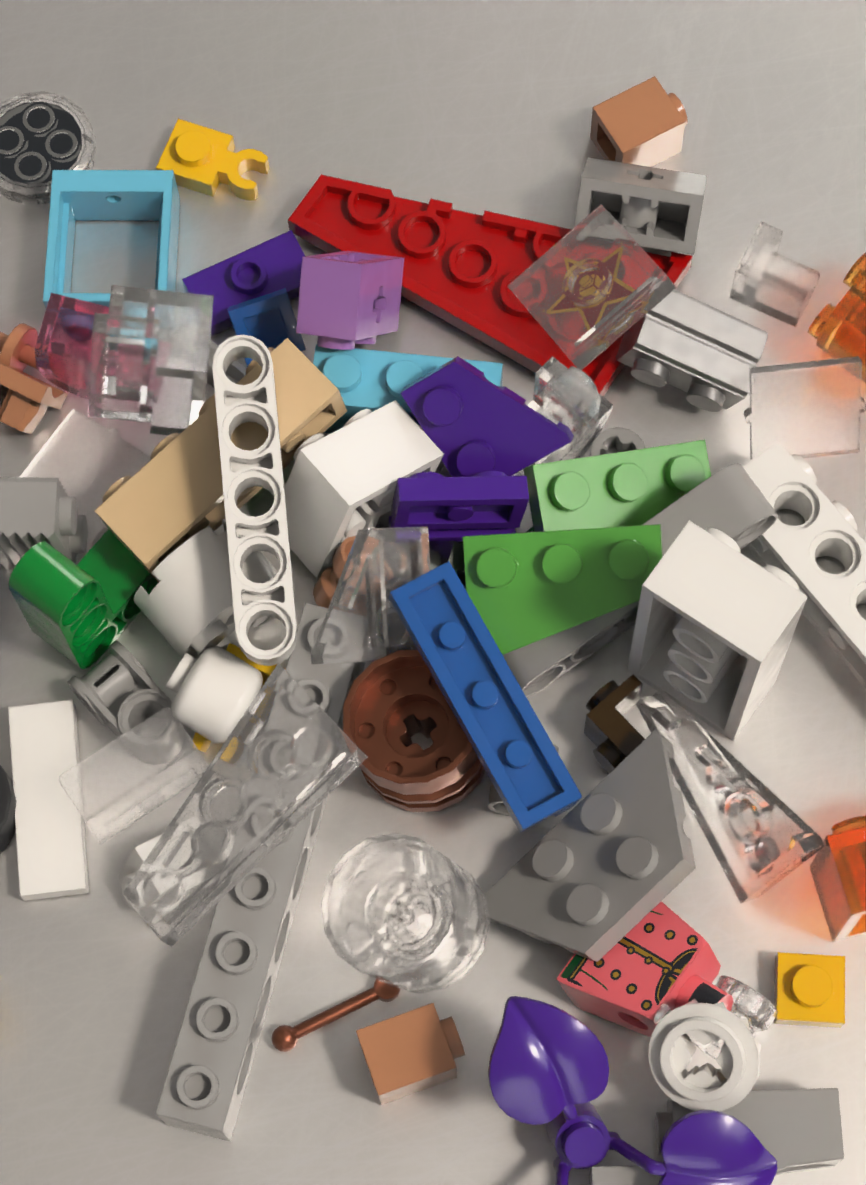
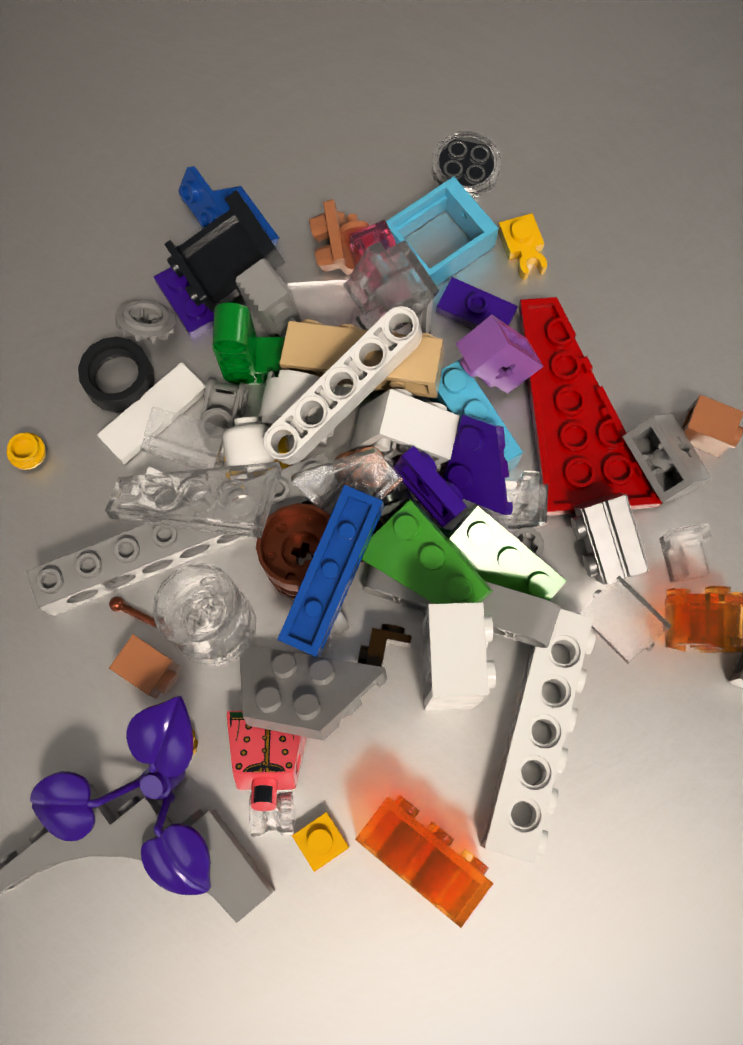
camera: 50 degrees right, 5 degrees up
blue plate [228,288,306,367] -> none
clear tile [508,204,677,371] -> none
clear wing [636,690,825,904] -> none
white gear [649,999,761,1111] -> none

